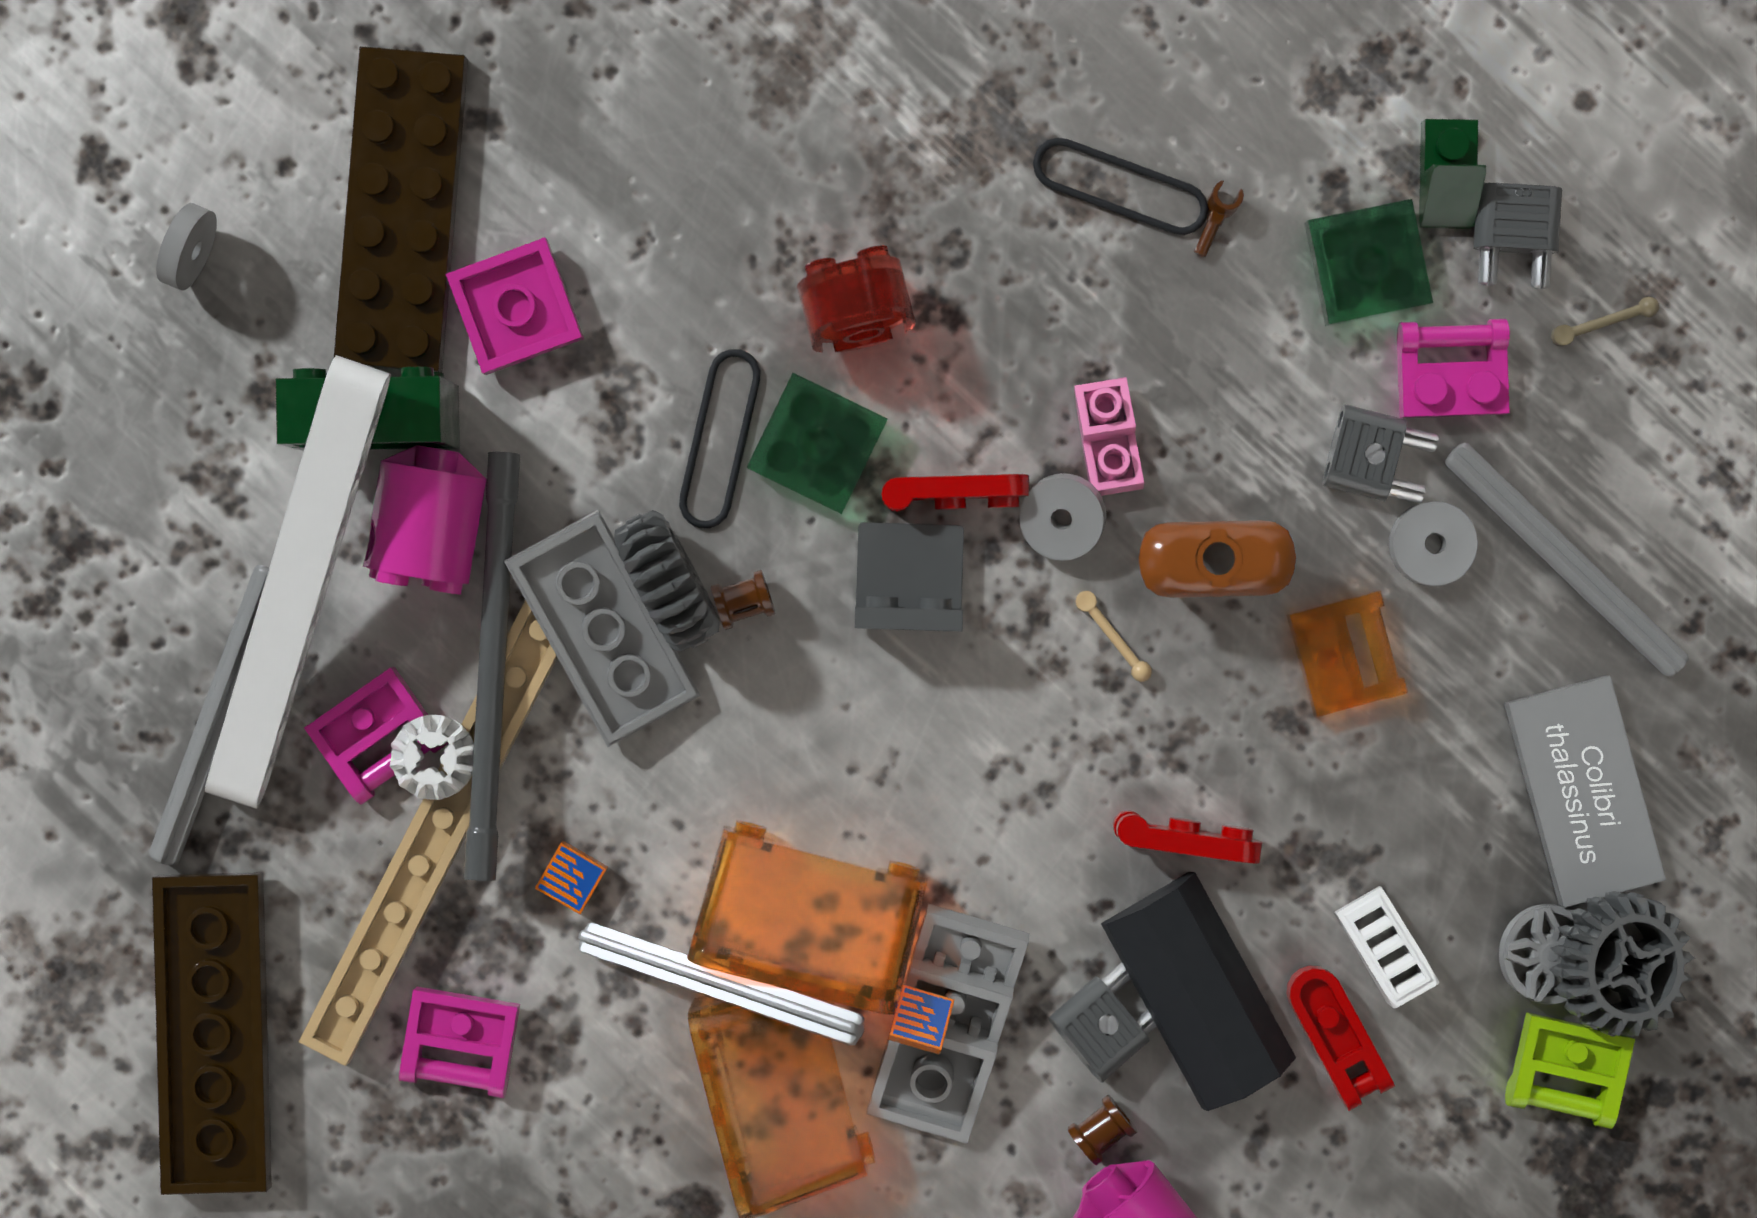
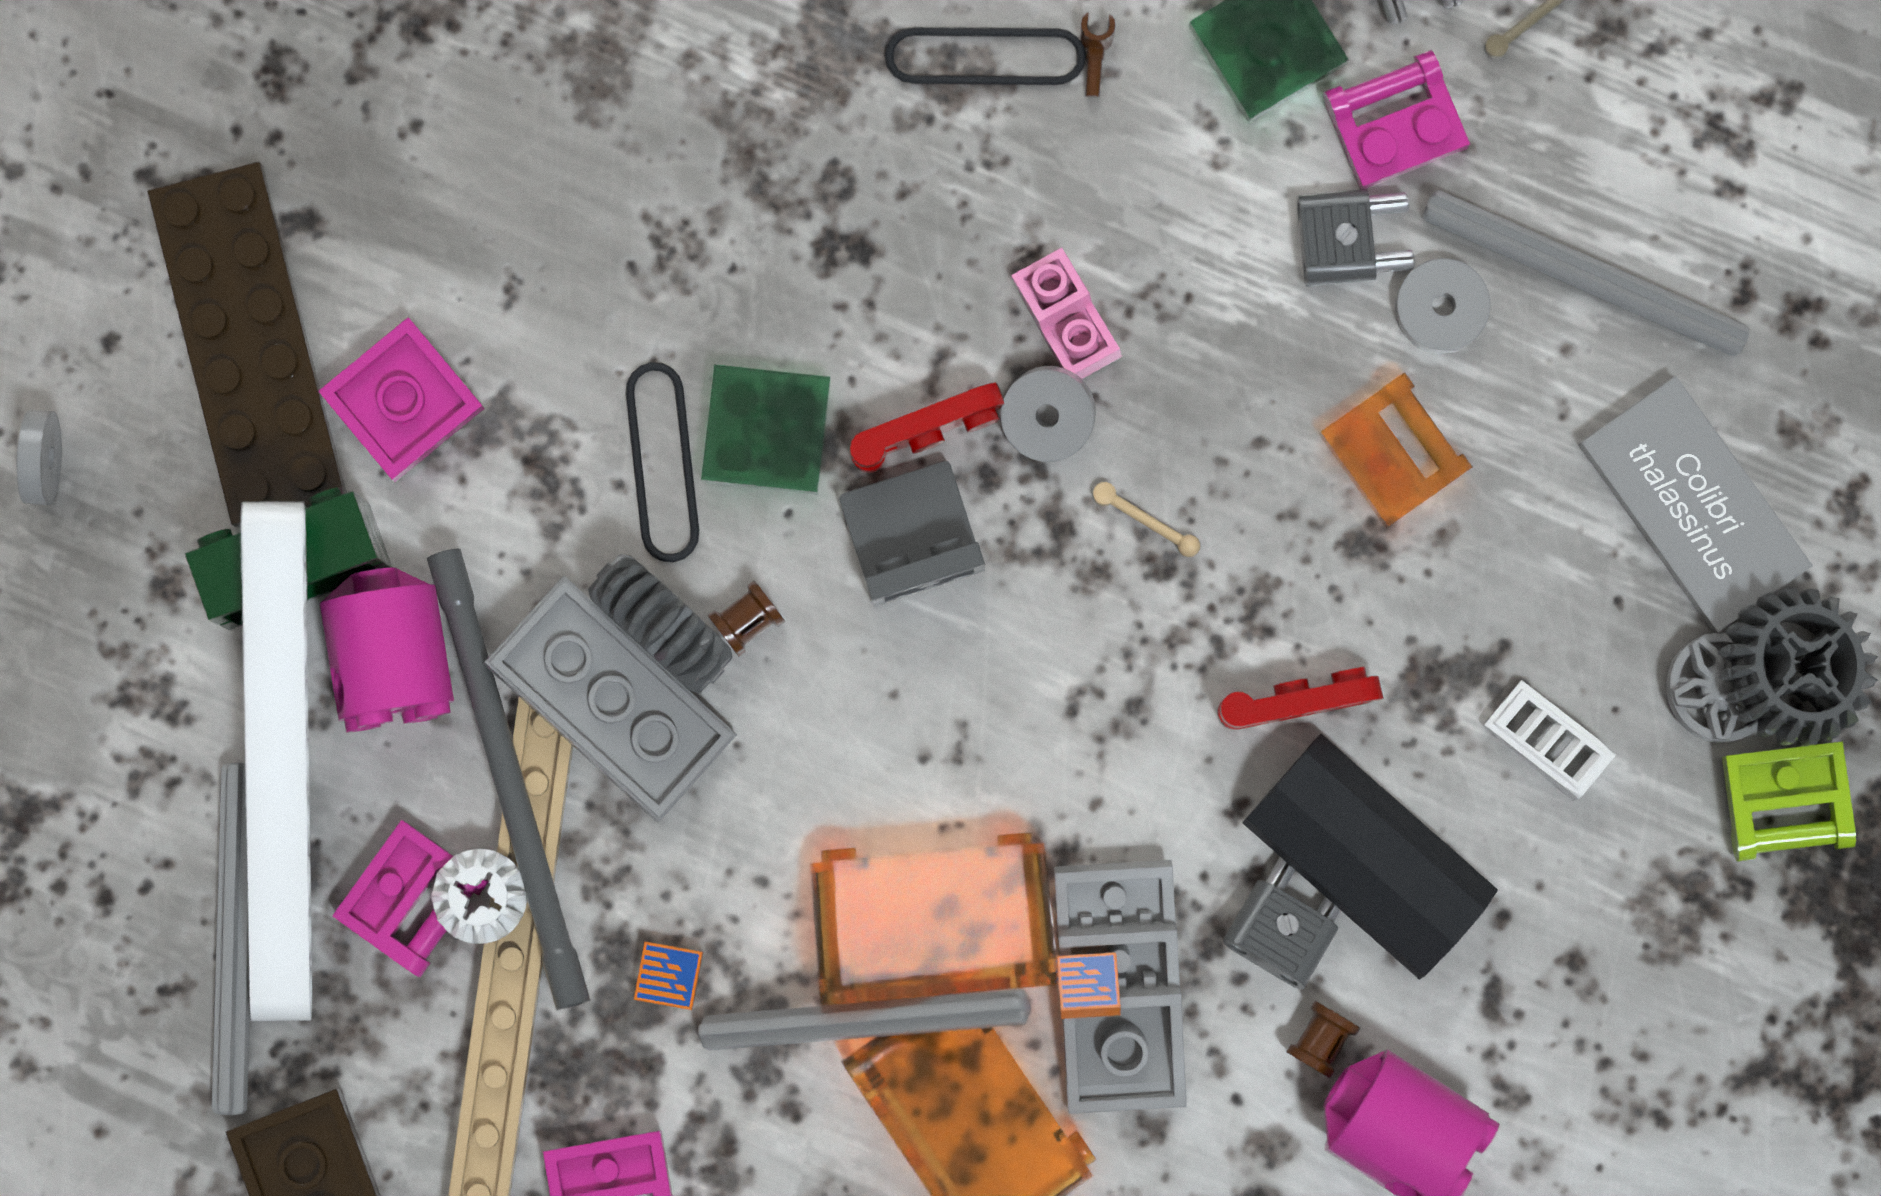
camera: 20 degrees left, 5 degrees down
clear red brick [797,245,916,353] -> none
dark orange piece [1139,520,1296,598] -> none
red plate [1286,965,1395,1111] -> none

